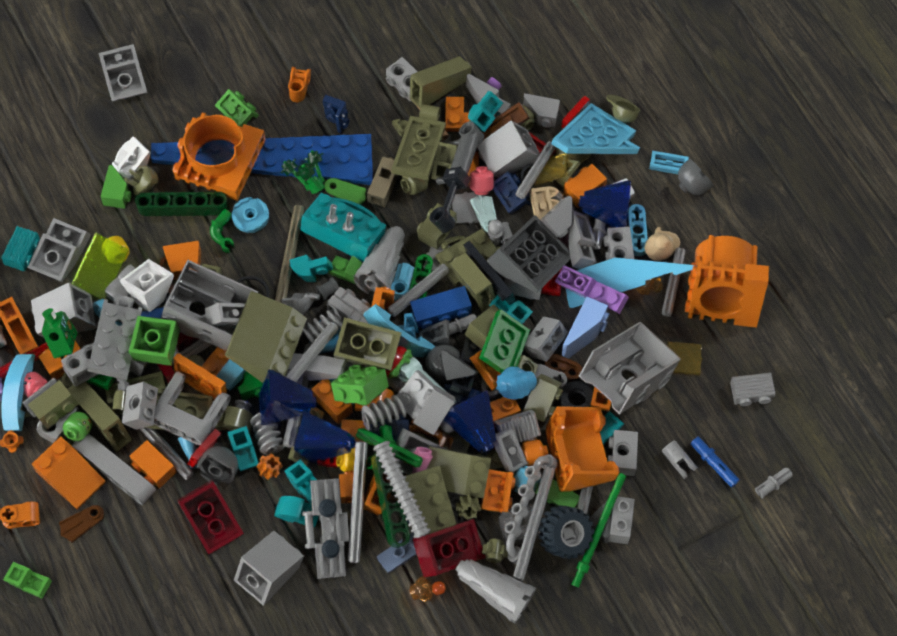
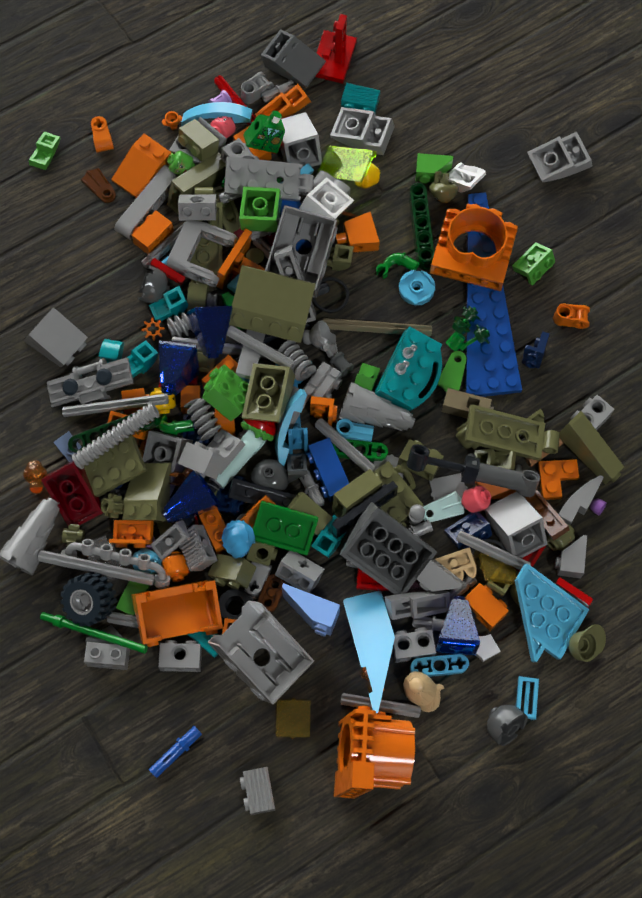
camera: 85 degrees right, 5 degrees up
dark red slope [177,480,244,554] -> none
teal brick [289,255,333,282] -> none
green axle [356,428,423,468] -> none
bright pink cone [412,447,433,474] -> none
dark grey slope [441,350,478,380] -> none
teal brick [468,91,503,132] -> none
medium lavender slope [555,265,629,314] -> none
light grey hinge [662,440,697,479] -> none
light grey axle [755,468,793,498] -> none

